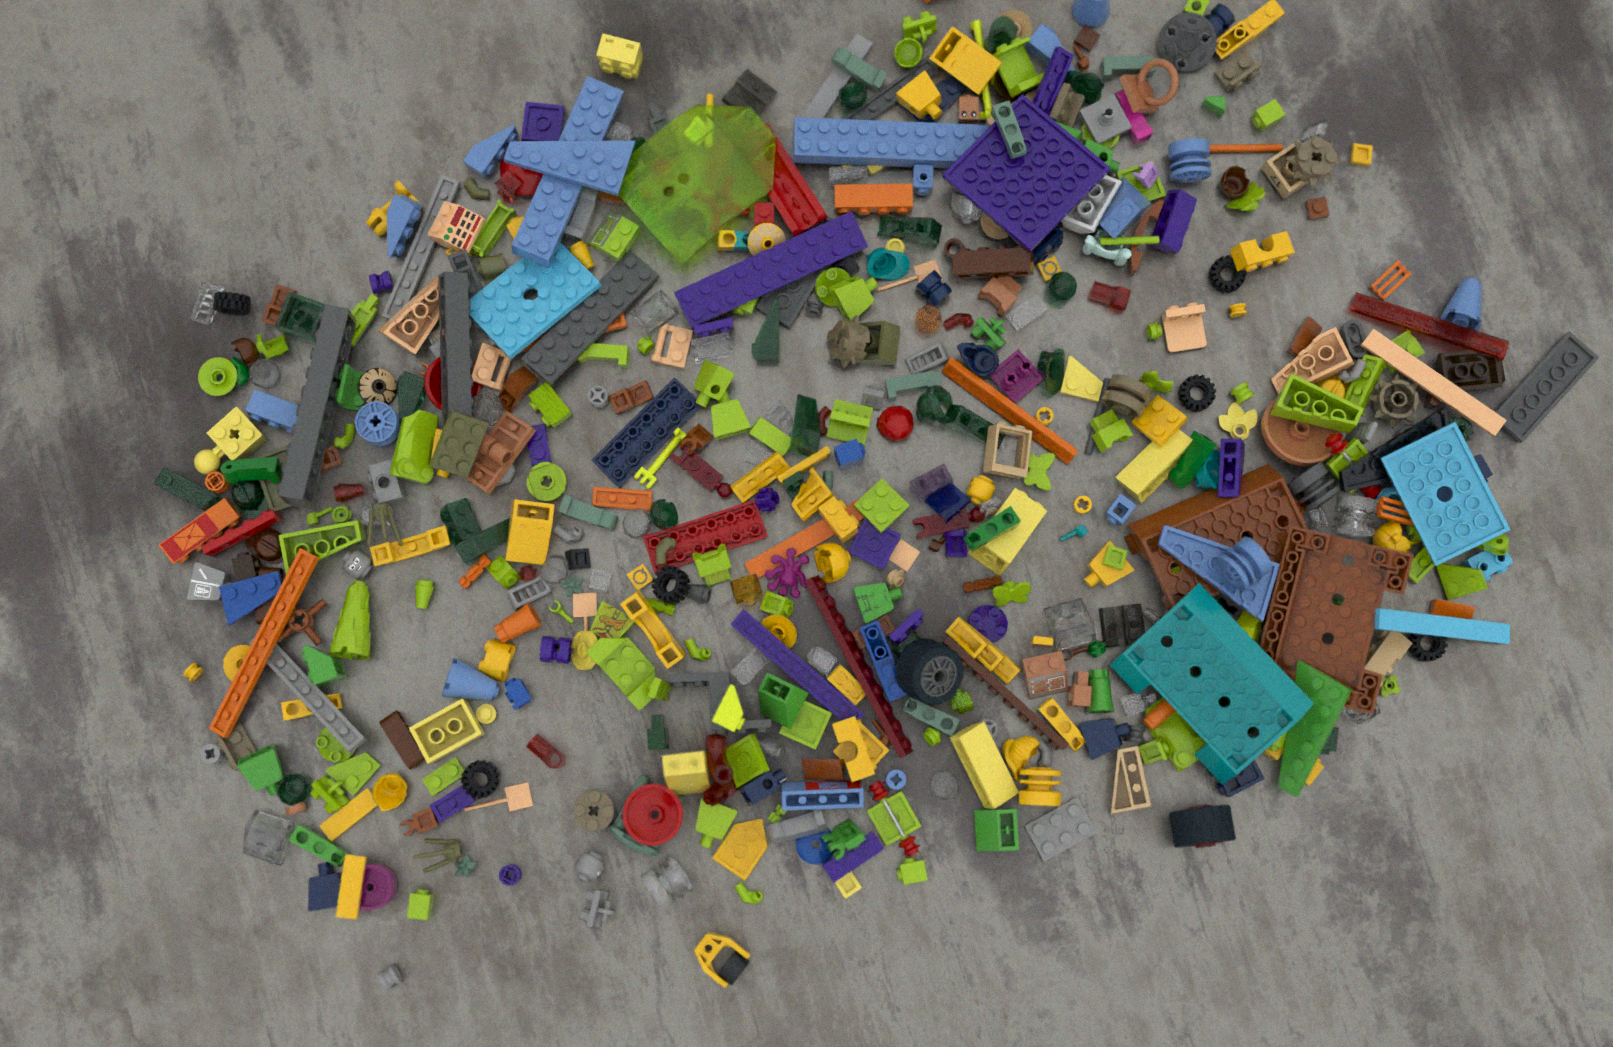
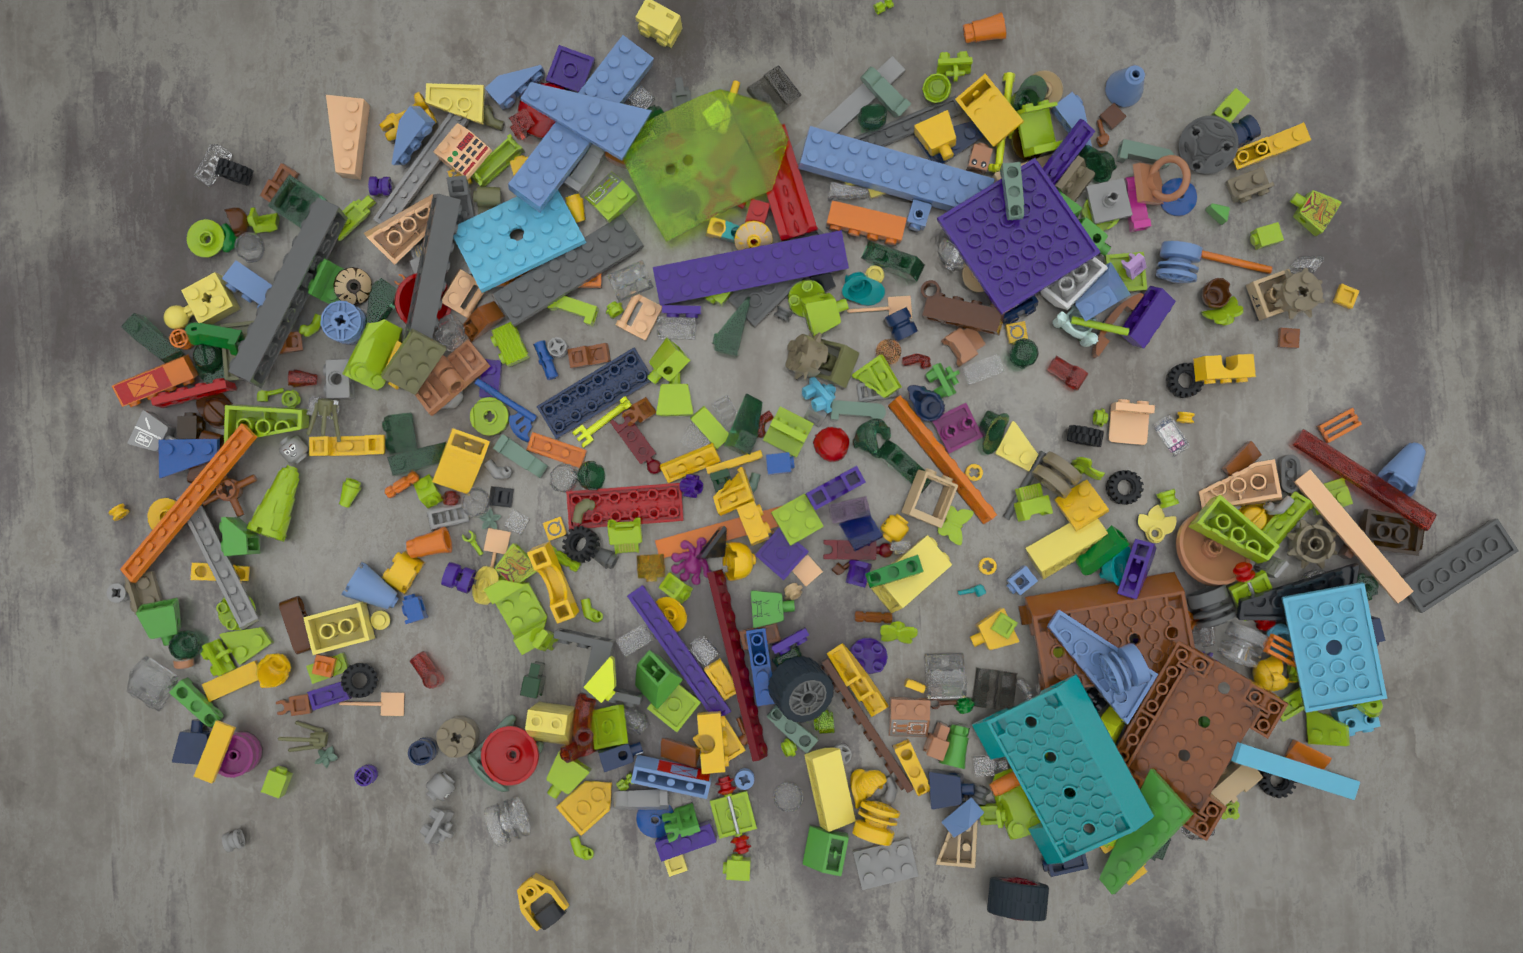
camera: 20 degrees right, 5 degrees up
none -> orange tile [312,654,337,678]
none -> light nougat wedge [326,95,370,180]
none -> dark blue wheel [408,737,439,766]
none -> light yellow wing [425,83,485,125]
none -> blue piece [474,378,537,442]
none -> blue pin [533,340,559,380]
none -> black slope [696,526,727,560]
none -> medium azure hips [802,377,836,413]
none -> dark purple arch [805,466,866,510]
none -> lime wing [852,355,902,398]
none -> medium blue slope [942,797,984,838]
none -> black tyre [1067,425,1104,447]
none -> clear tile [1153,414,1191,457]
none -> blue dish [1161,178,1197,216]
none -> lime torso [1290,190,1342,236]

